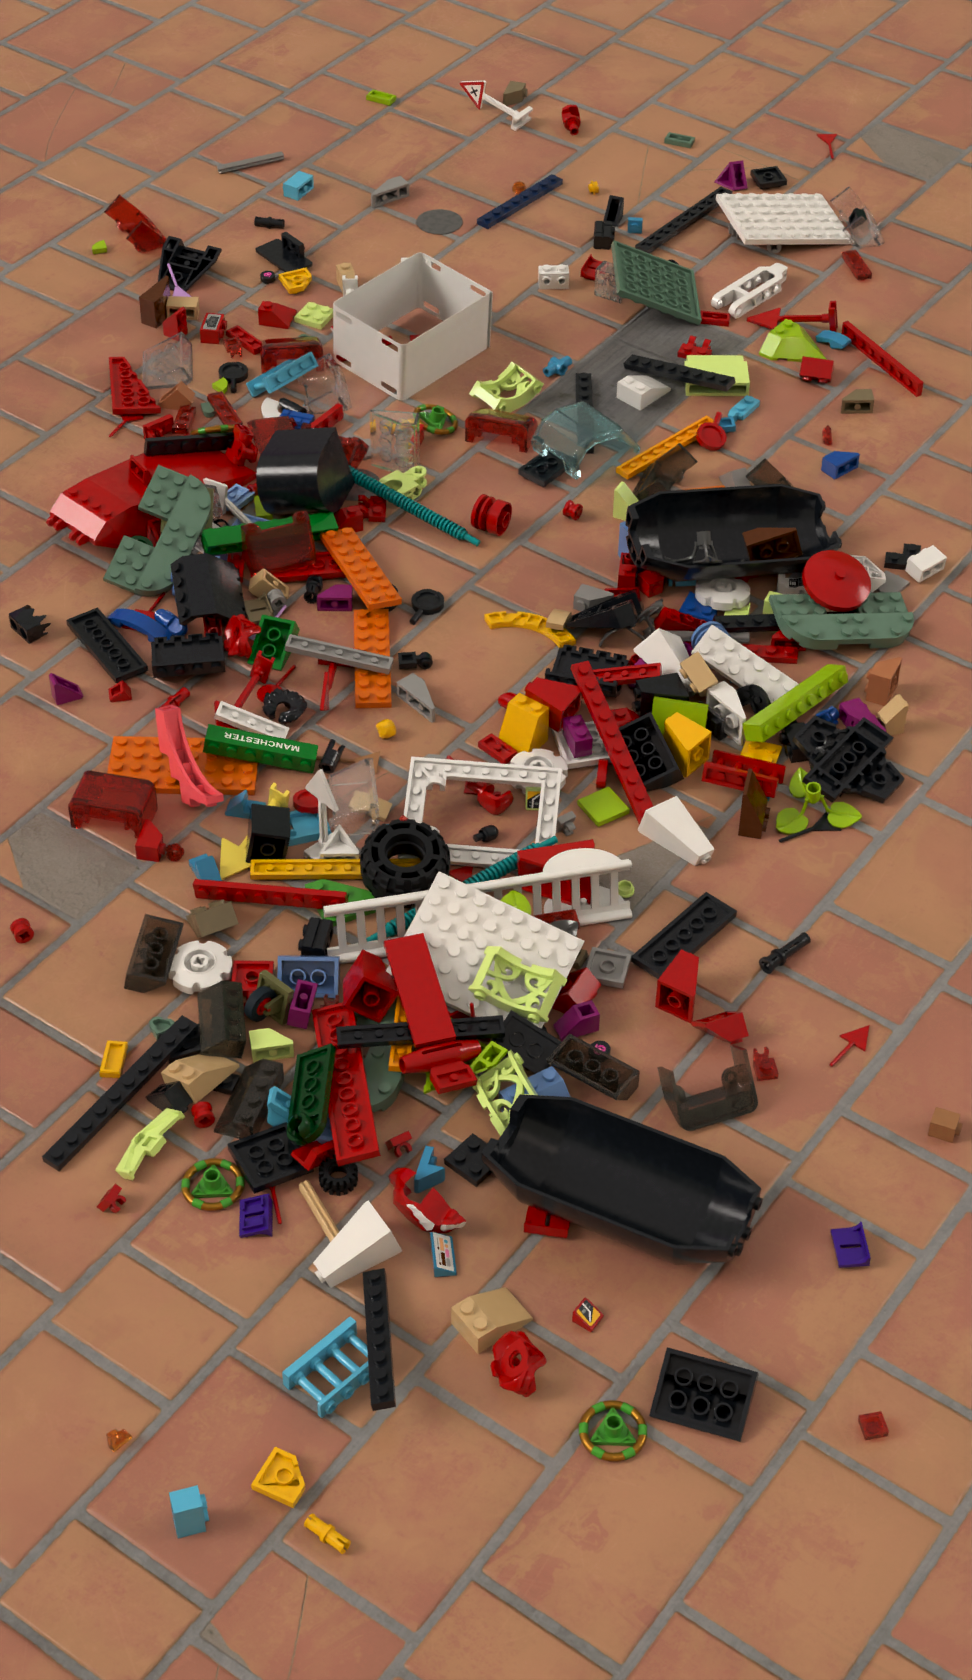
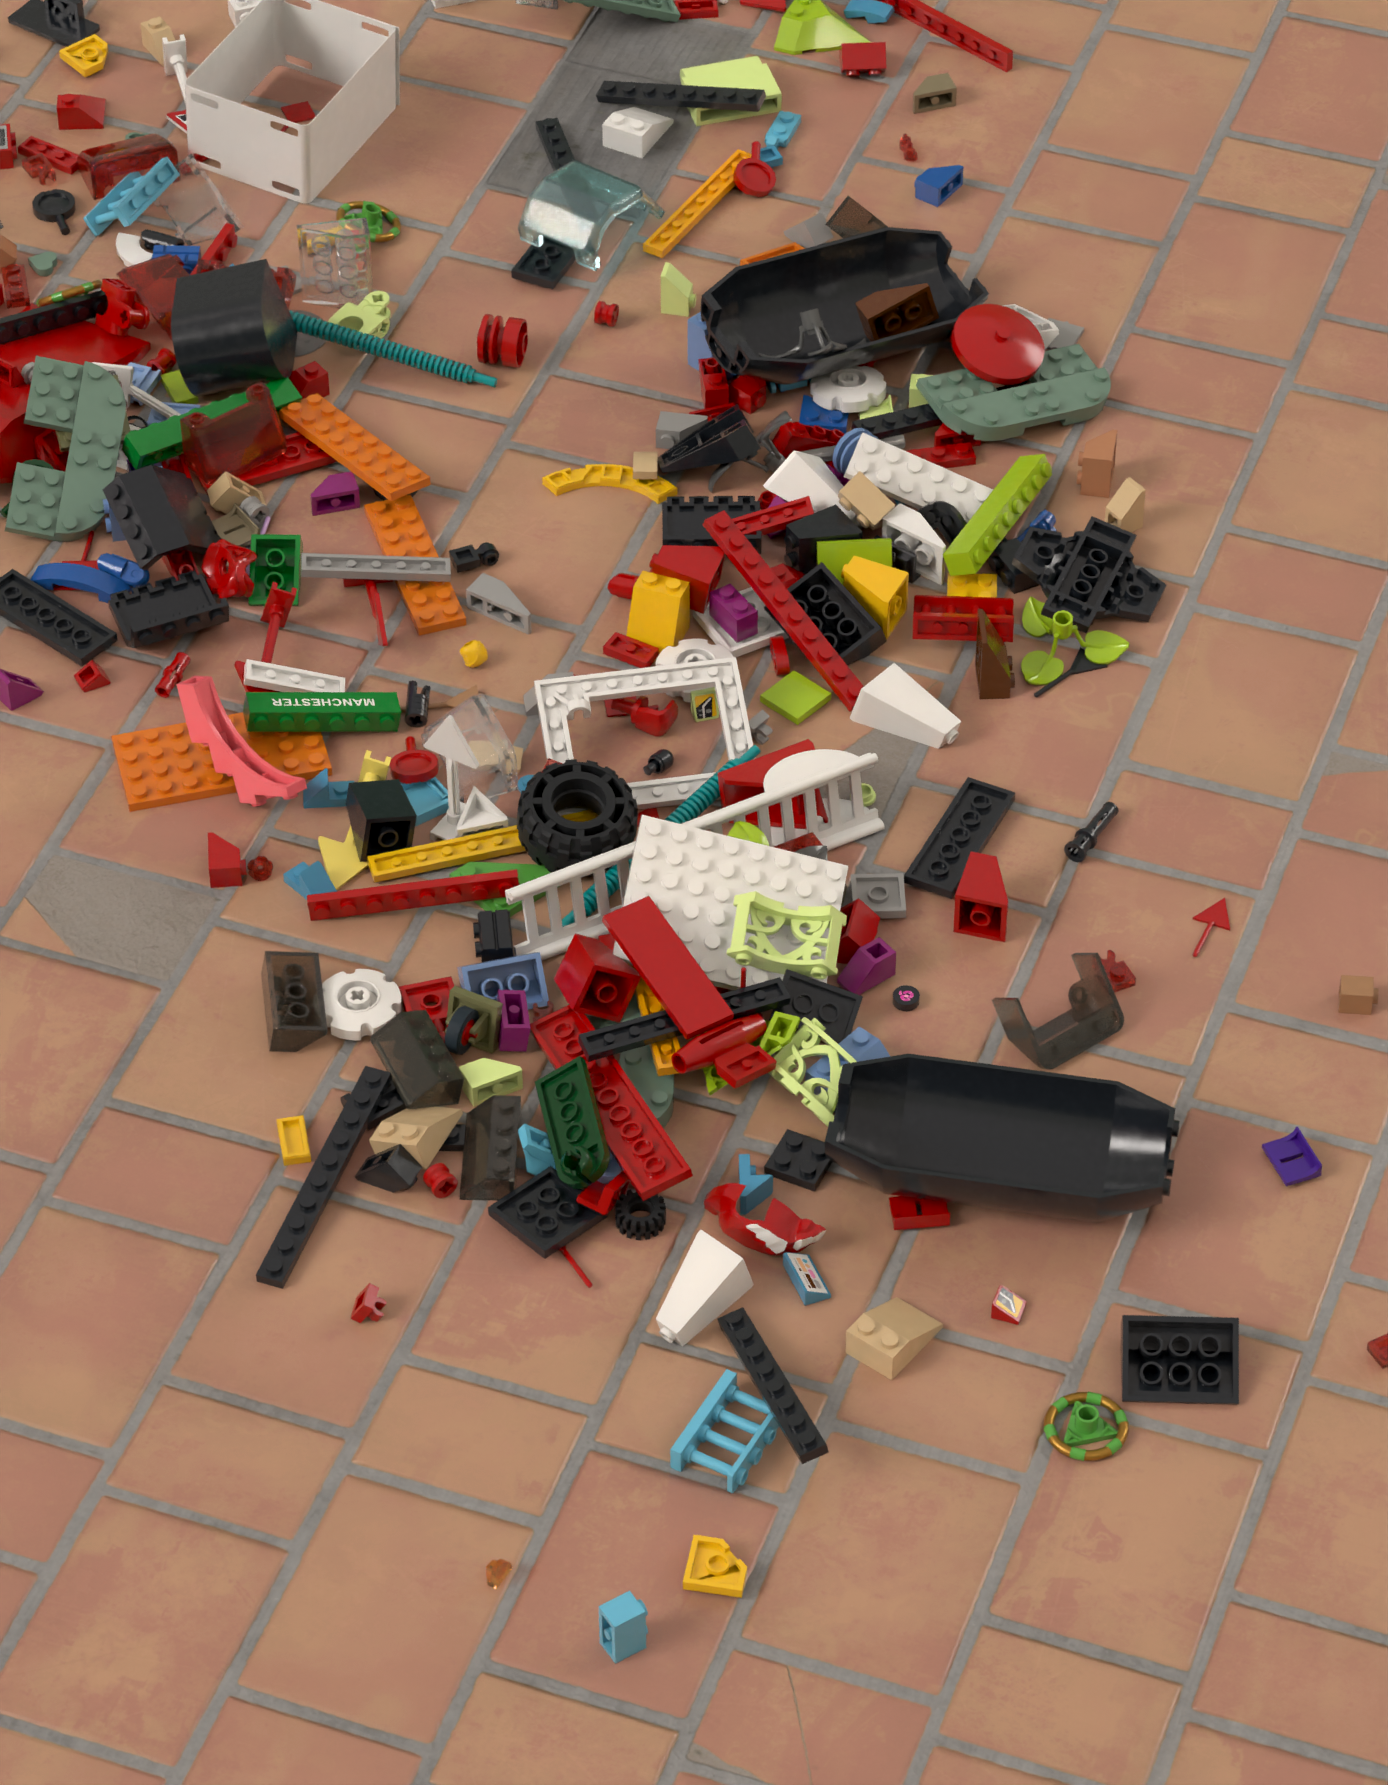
camera: 15 degrees left, 0 degrees up
red wheel [10,918,34,943] -> none
clear red windscreen [68,771,158,838] -> none
yellowish green plate [115,1108,185,1181] -> none
sand green tile [149,1017,175,1040] -> none
bright green piece [181,1158,245,1211] -> none
dark tan slope [186,899,239,937] -> none
clear red plate [207,391,243,425] -> none
lime tile [212,377,228,394] -> none
dark purple piece [239,1193,273,1238] -> none
red piece [257,665,296,703] -> none
black tile [260,271,275,284] -> none
black piece [262,688,307,725] -> none
yellowish green plate [294,302,333,330] -> none
tan axle [299,1180,339,1242] -> none
black connector [304,575,323,604] -> none
yellow pin [304,1513,351,1554] -> none
red plate [358,495,387,522] -> none
red tile [385,1131,412,1157] -> none
black piece [409,589,444,625] -> none
clear red windscreen [465,408,538,453] -> none
yellowish green fence [469,362,544,414] -> none
red piece [490,1331,547,1397] -> none
dark azure axle [543,355,572,377] -> none
clear smoke slope [546,1033,640,1100] -> none
clear smoke windscreen [632,443,698,501] -> none
red plate [677,335,712,359] -> none
red slope [691,1011,749,1044] -> none
white leg [777,574,808,594] -> none
magenta slope [839,697,887,733] -> none
black plate [884,543,921,570] -> none
white brick [905,545,947,583] -> none

